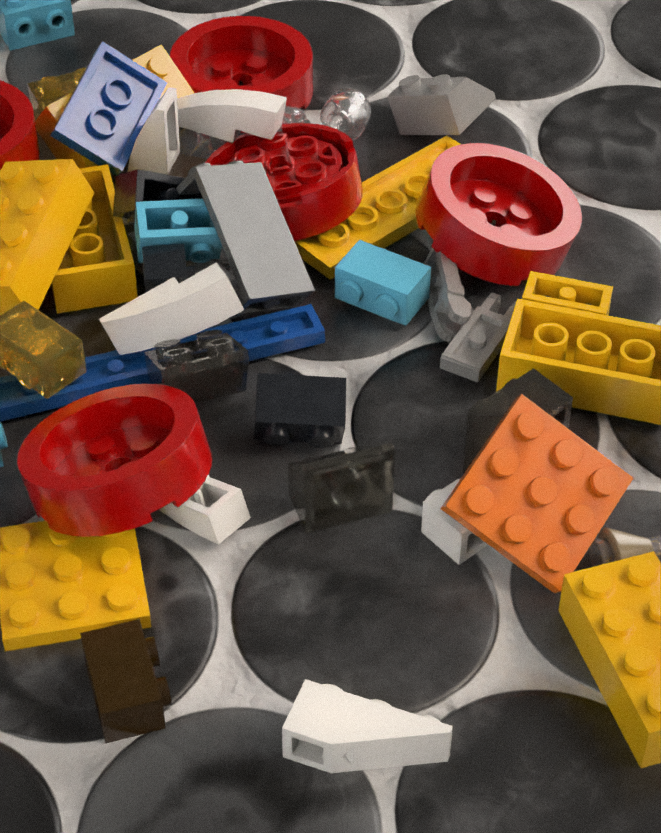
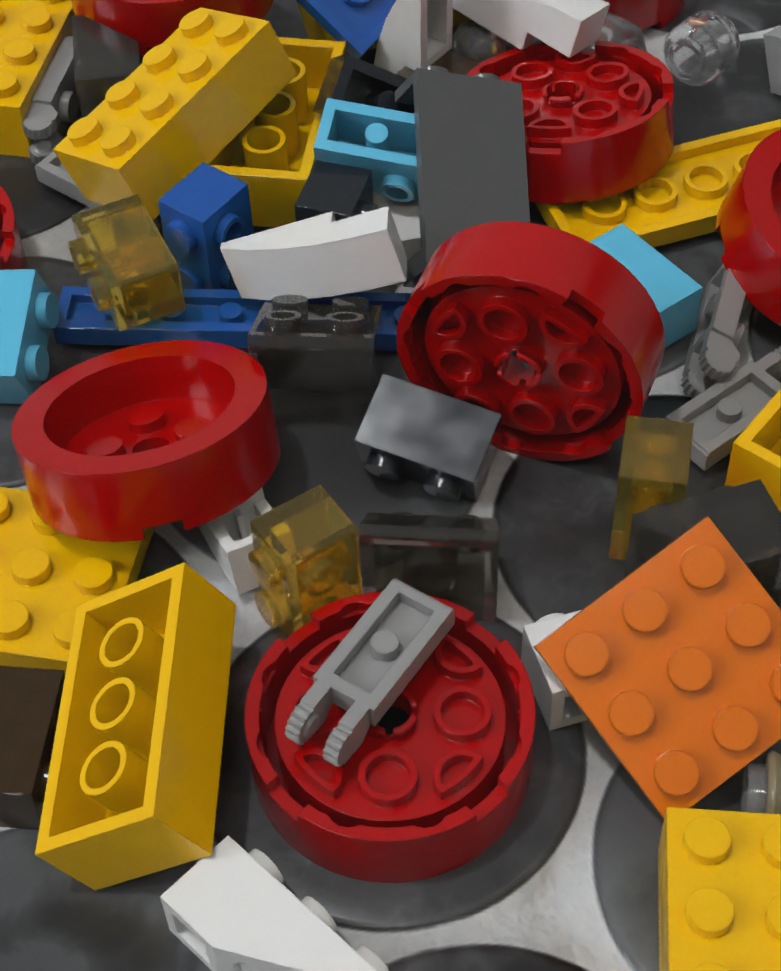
camera: 25 degrees right, 5 degrees up
none -> yellow brick [35,562,236,891]
none -> blue brick [158,162,254,290]
none -> red brick [244,592,536,883]
none -> clear yellow brick [248,484,362,637]
none -> light grey hinge [284,578,455,767]
none -> red brick [396,221,665,461]
none -> clear yellow brick [609,415,694,563]

